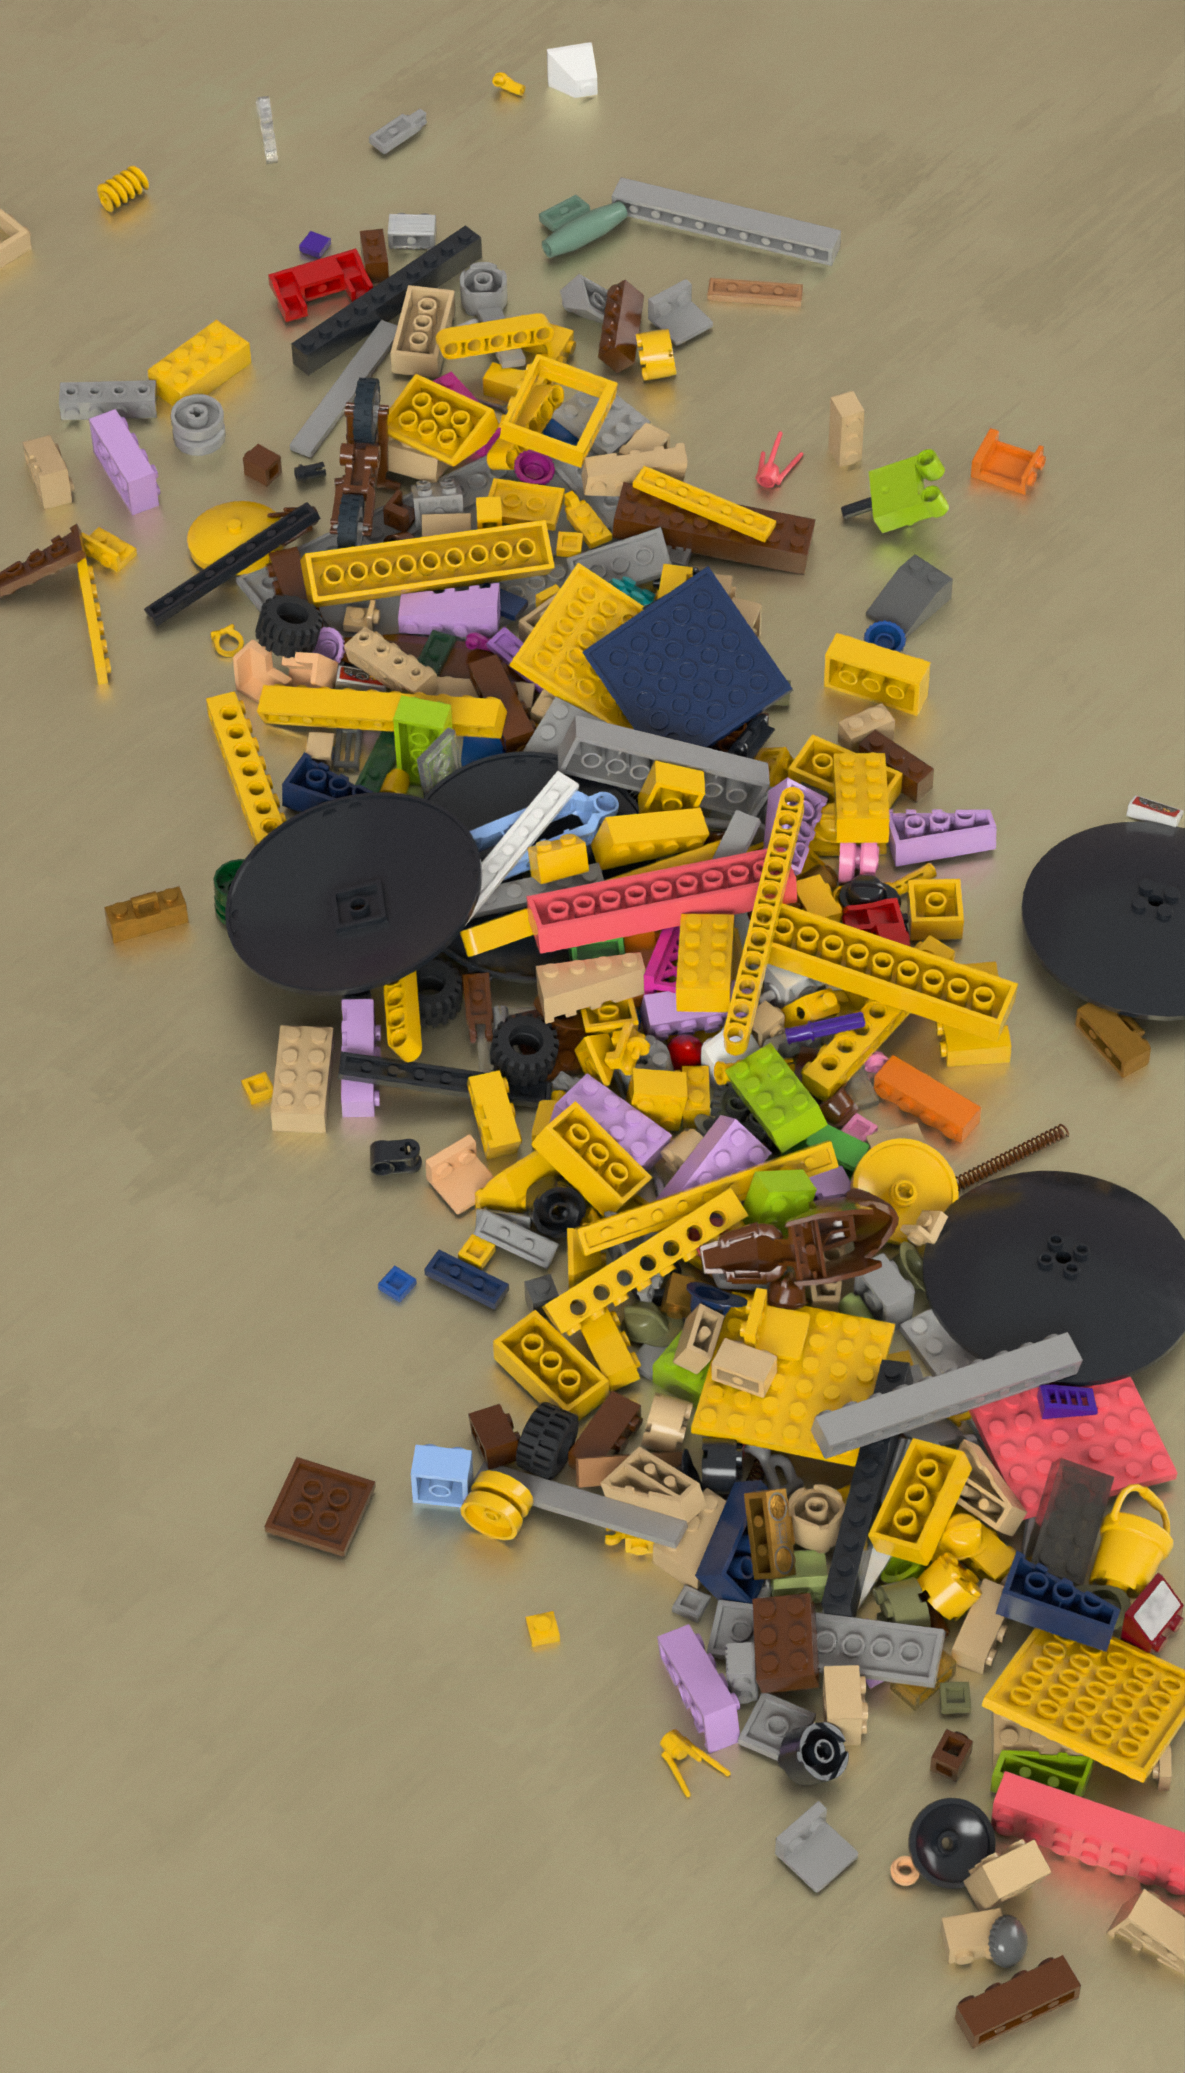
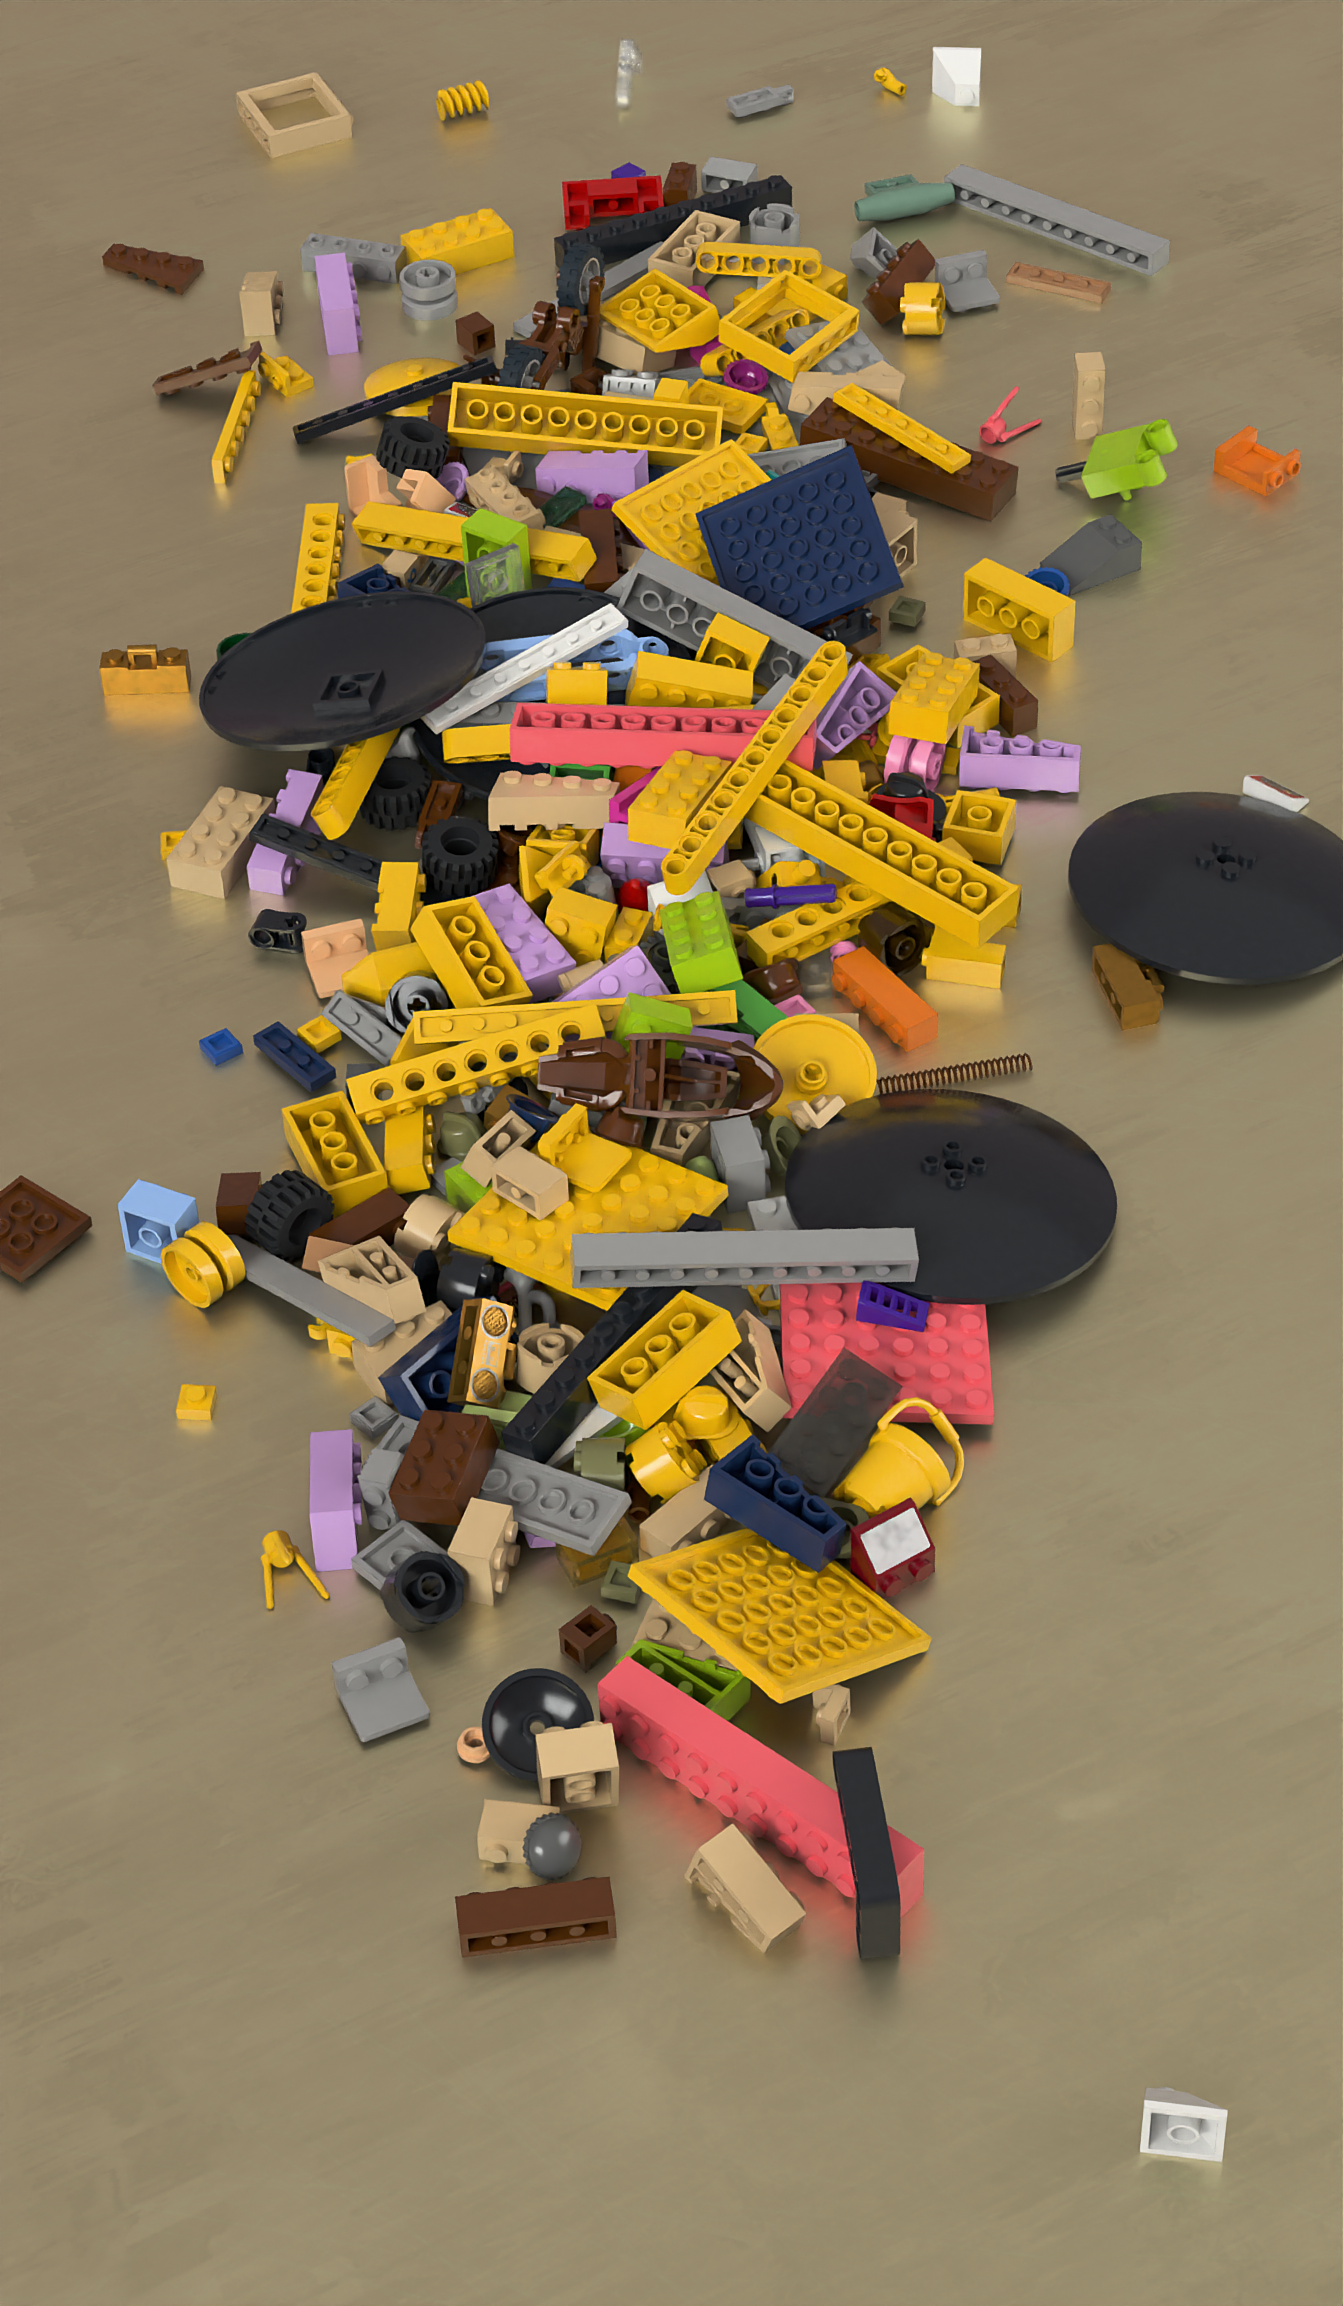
camera: 20 degrees right, 10 degrees down
none -> dark brown brick [858,902,930,976]

